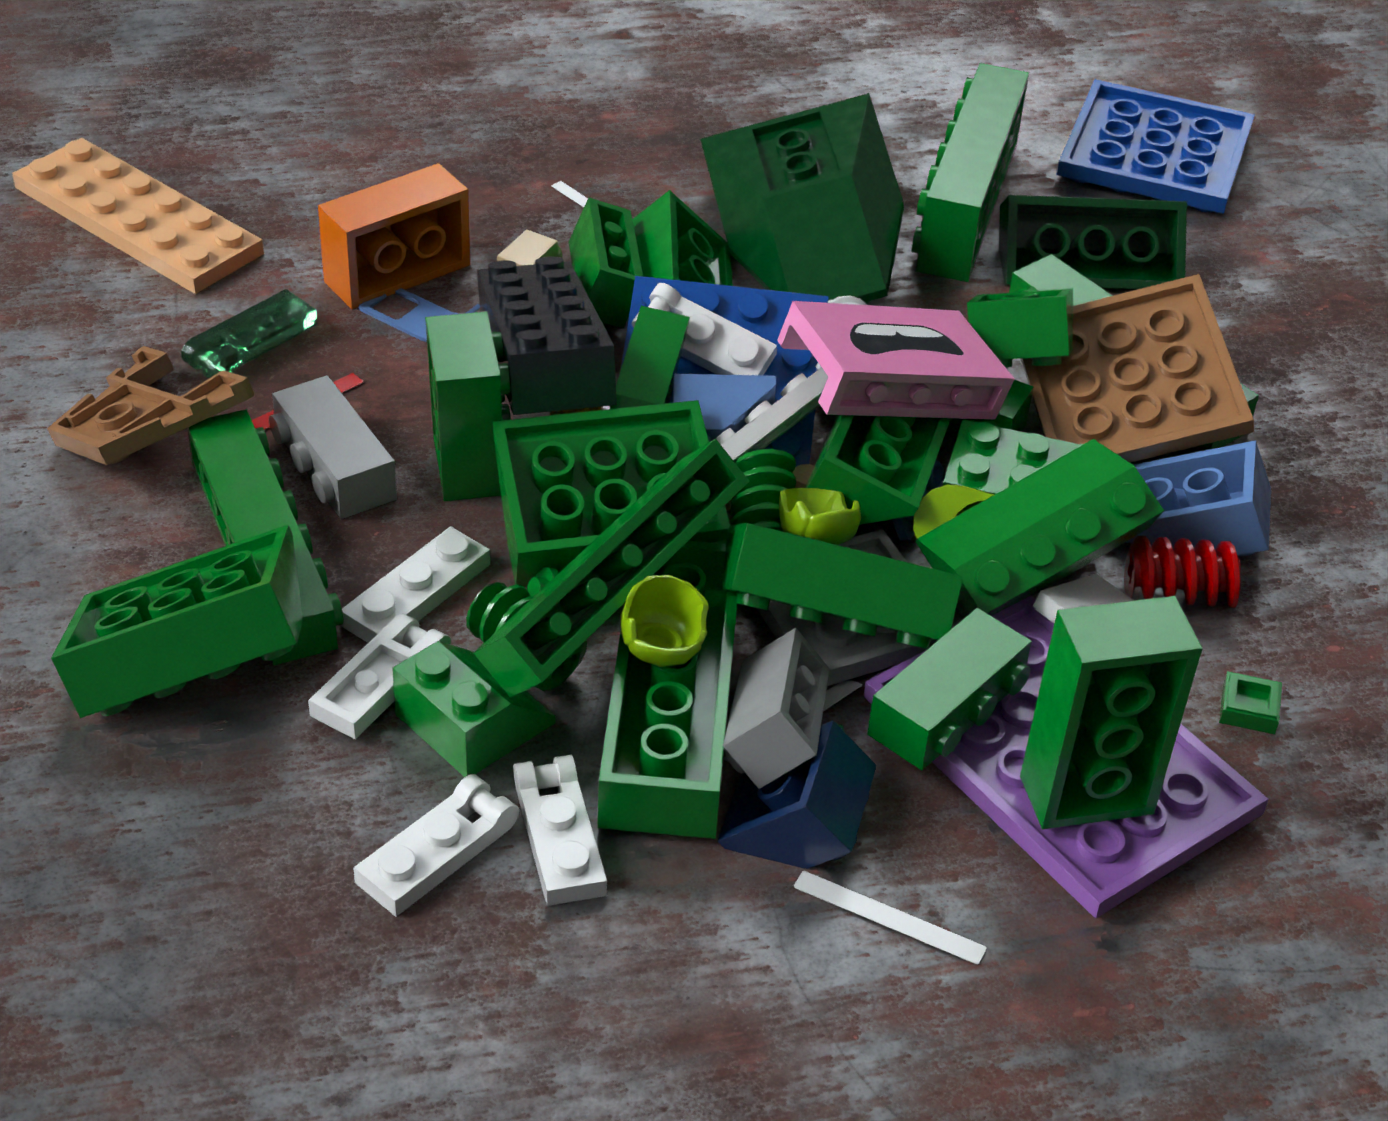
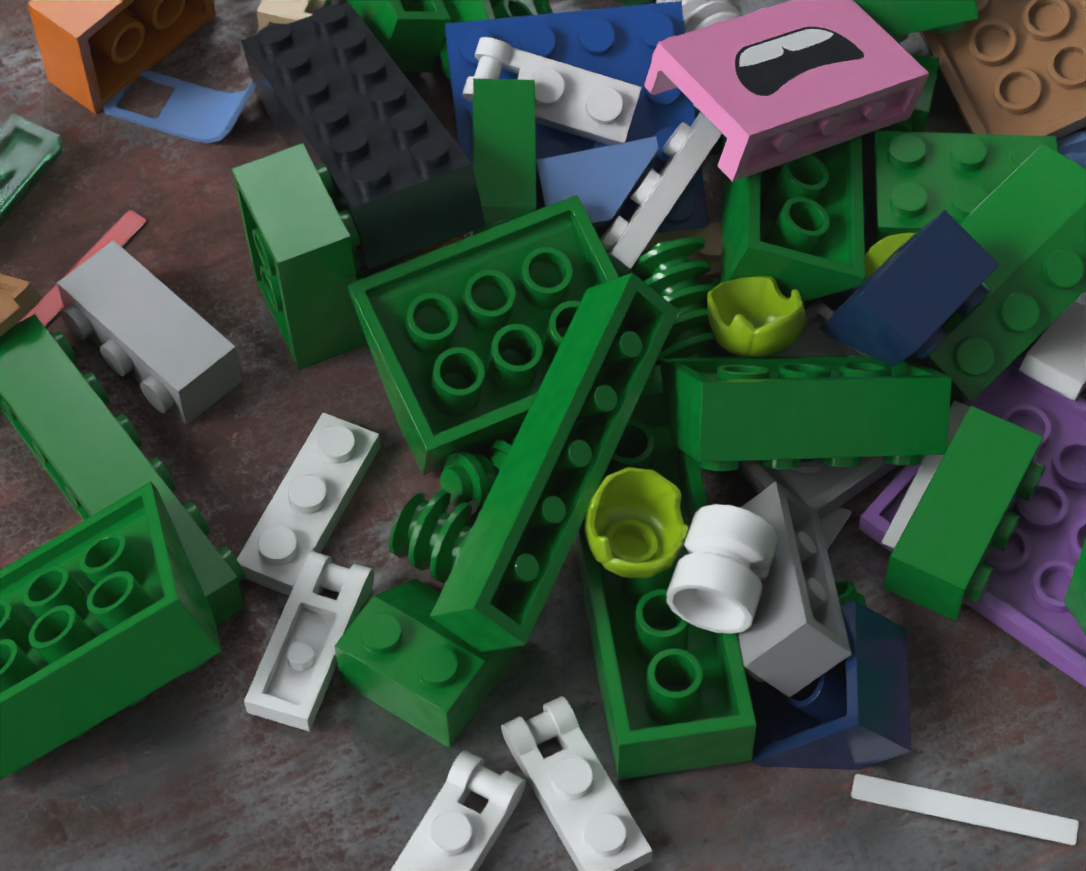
camera: 10 degrees left, 15 degrees up
none -> white wheel [666,504,779,634]
none -> dark blue slope [820,209,999,367]

